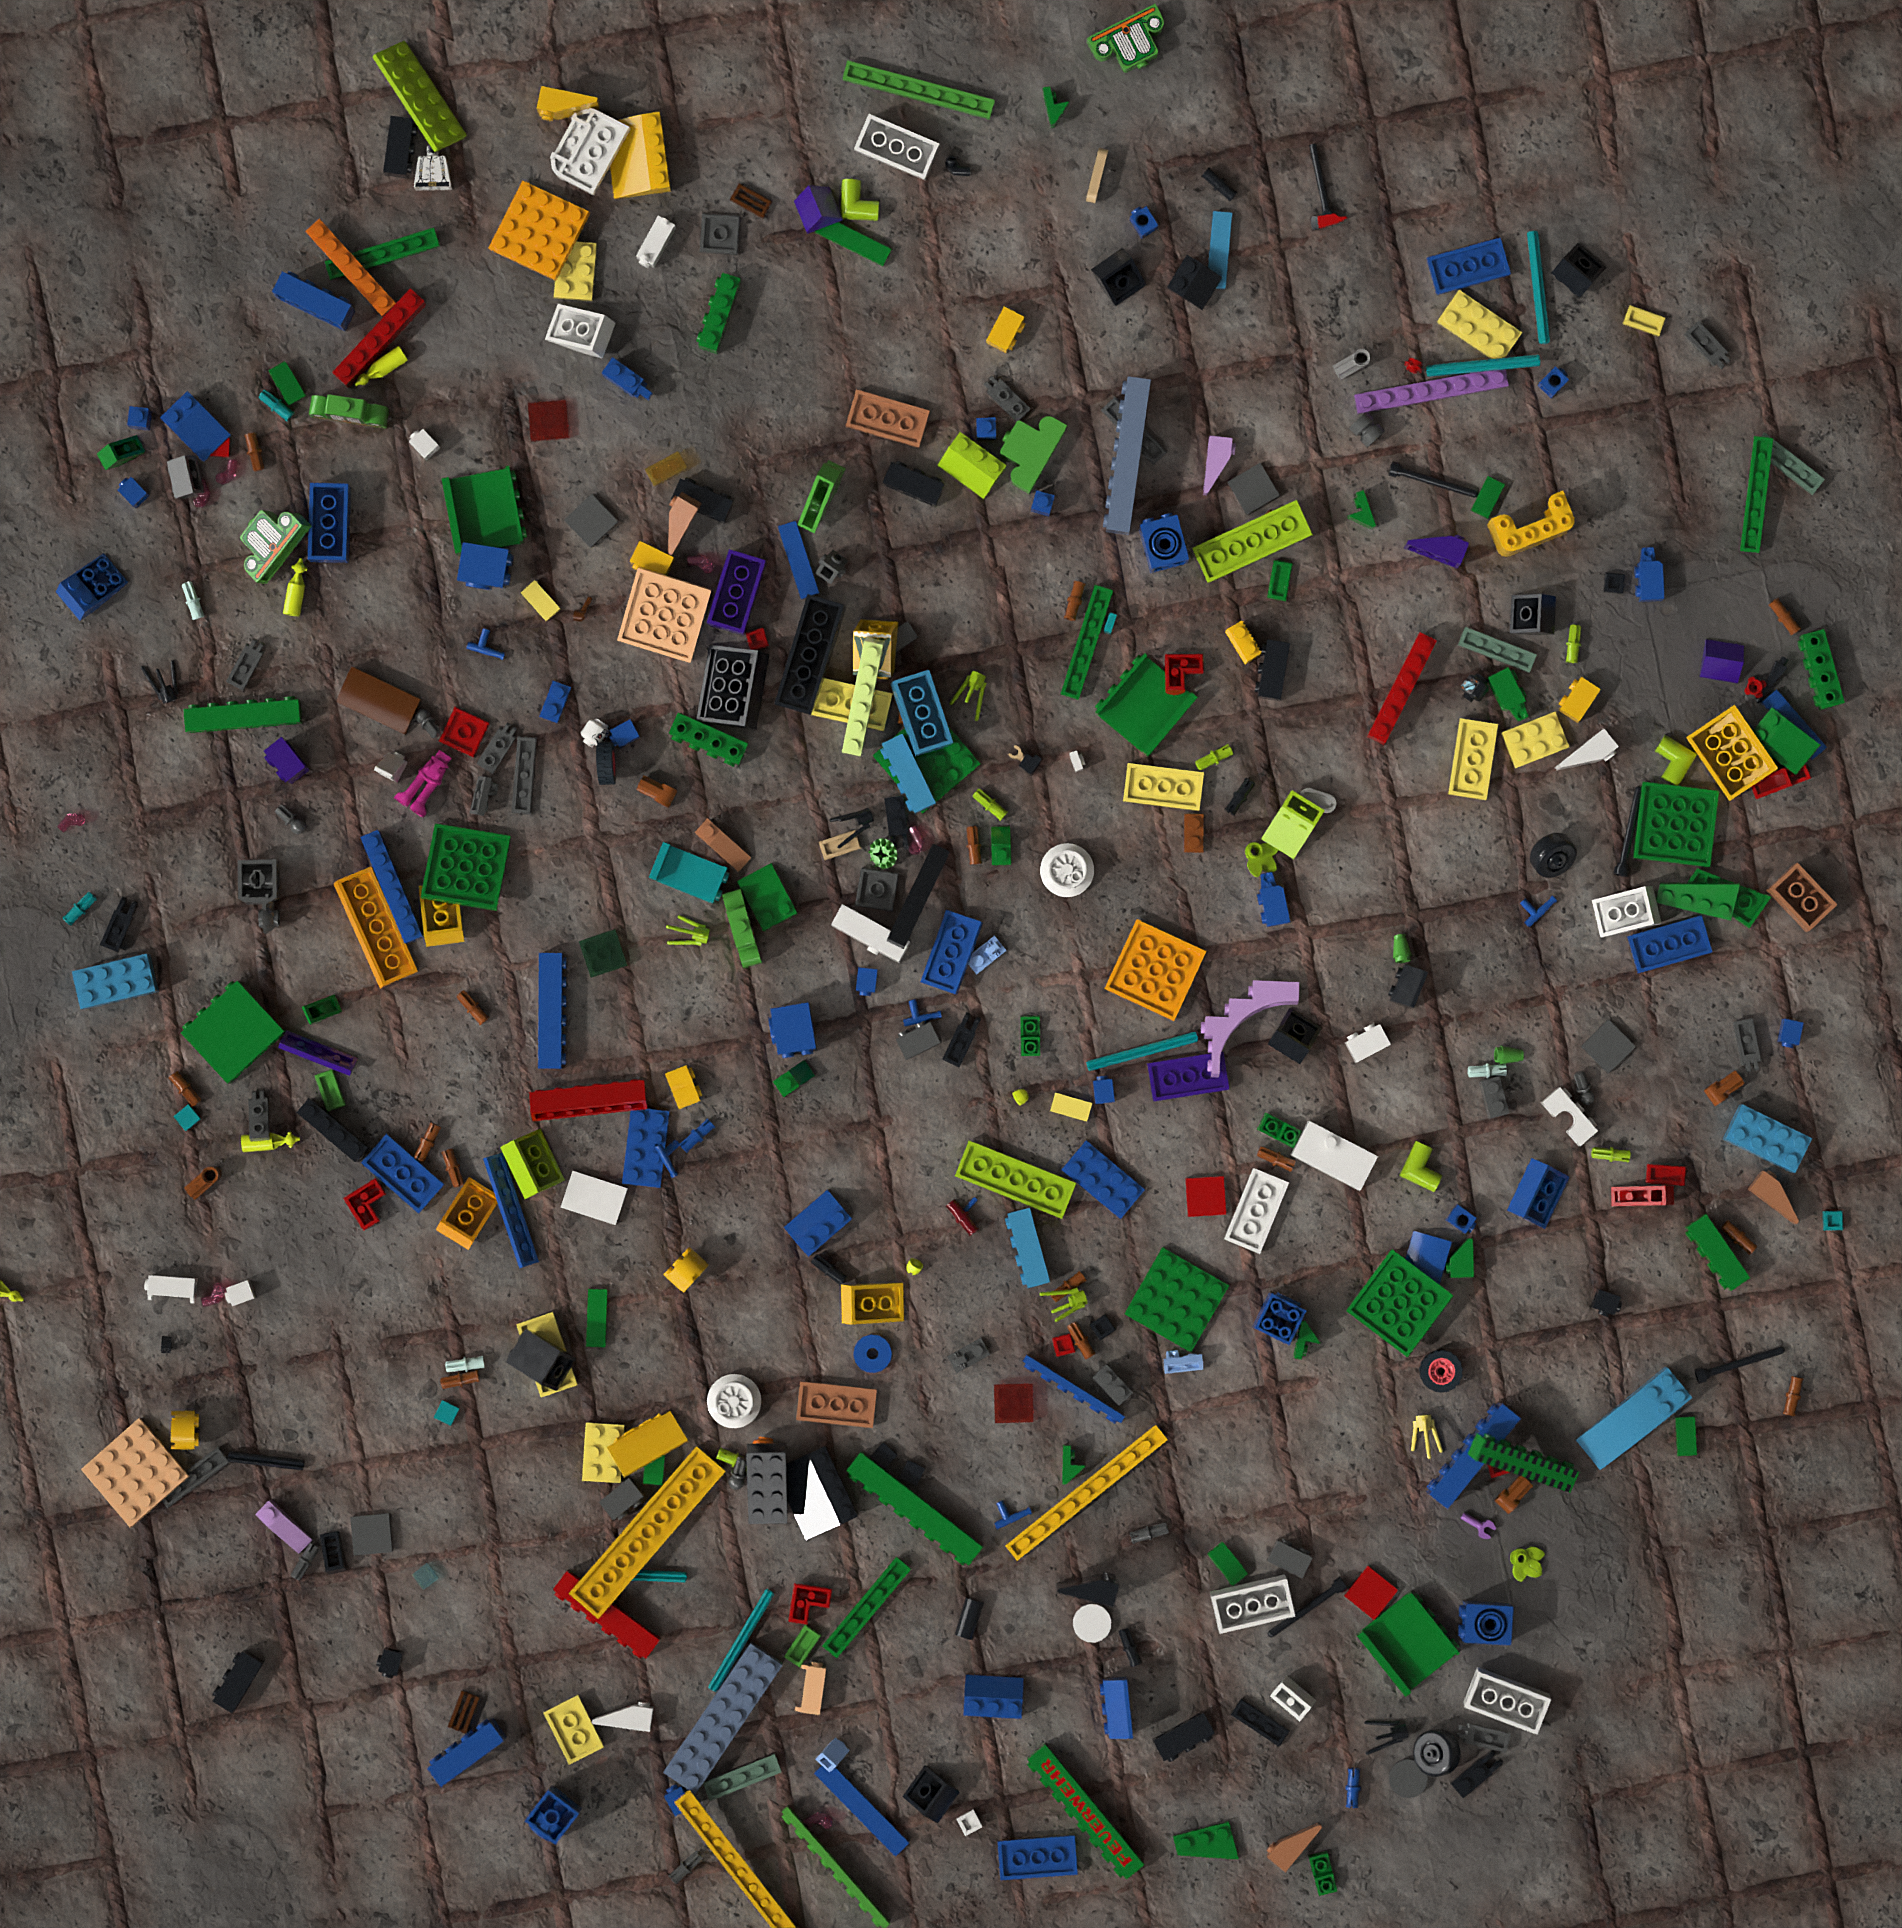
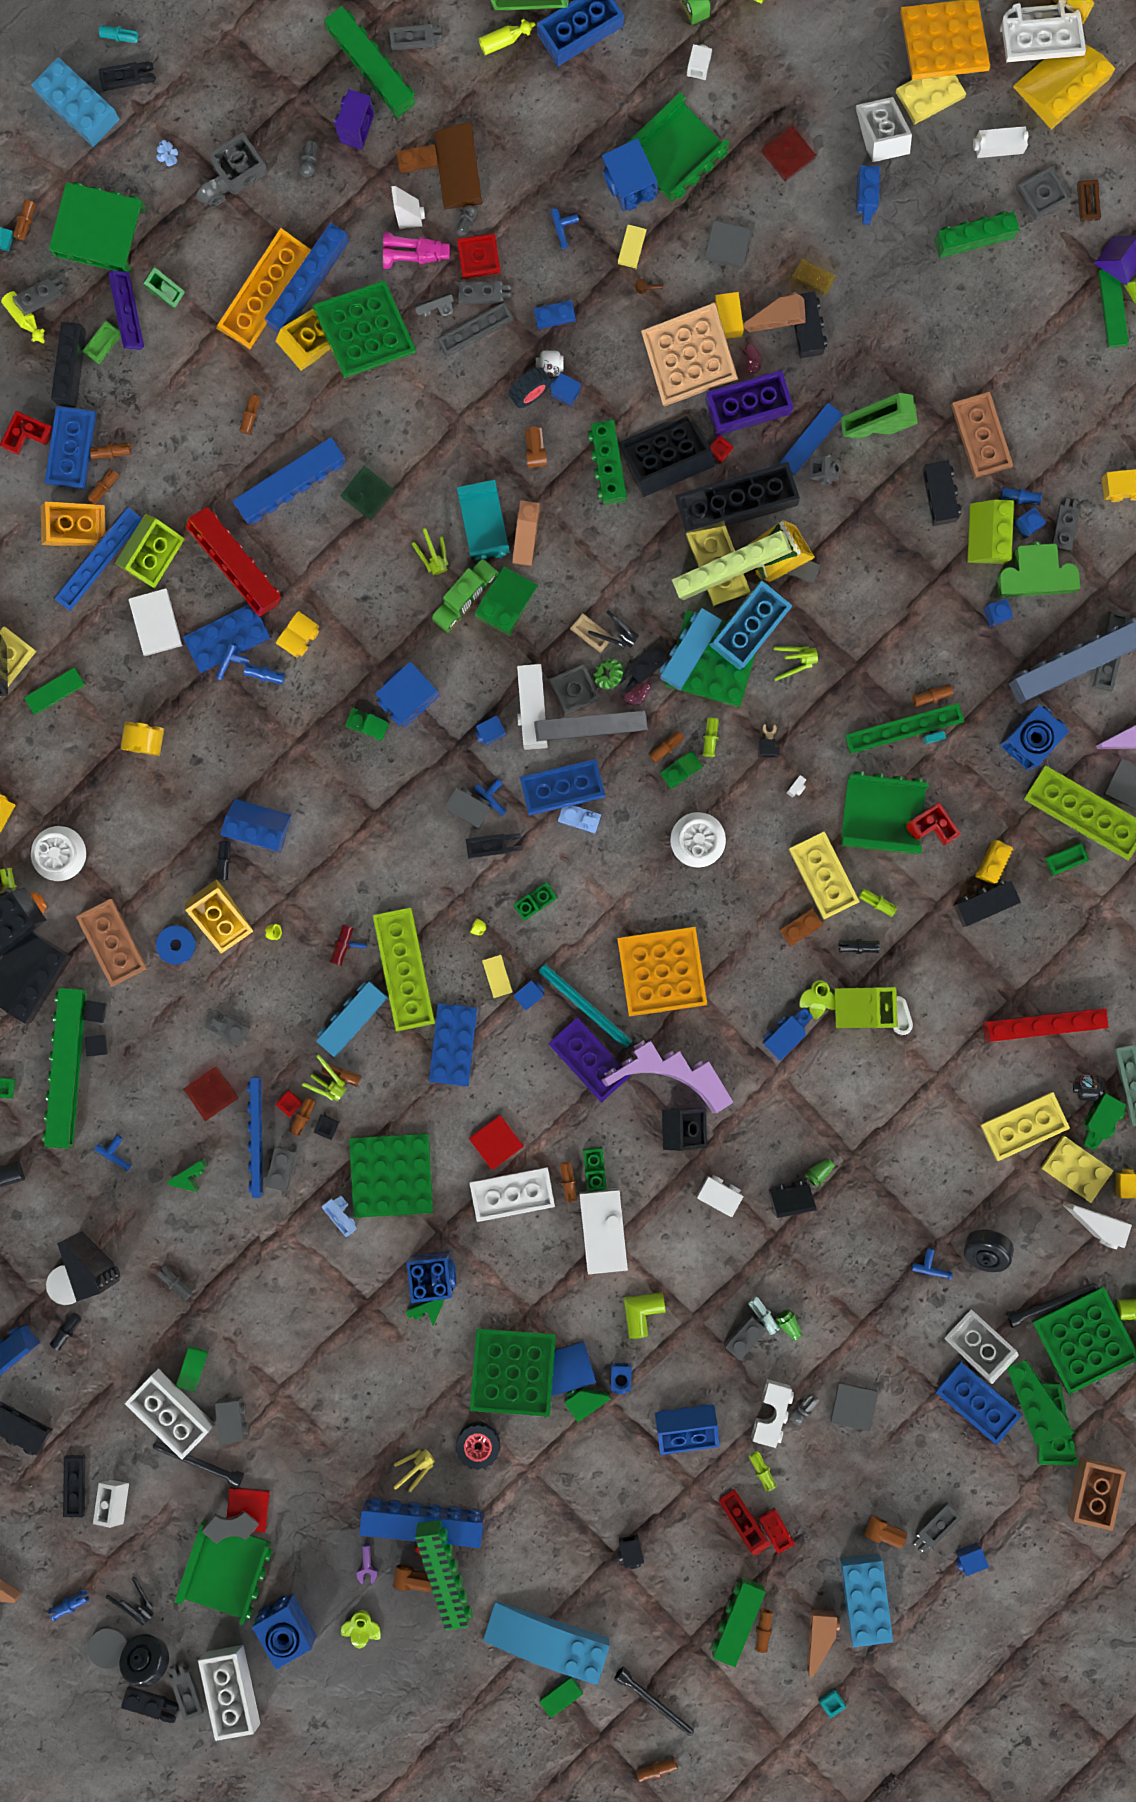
camera: 60 degrees right, 0 degrees up
yellow plate [1005,1424,1168,1561] -> none
none -> light blue plant [156,140,178,166]
none -> dark grey tile [201,1510,259,1544]
none -> dark orange plate [396,145,438,173]
none -> blue pin [1000,487,1042,505]

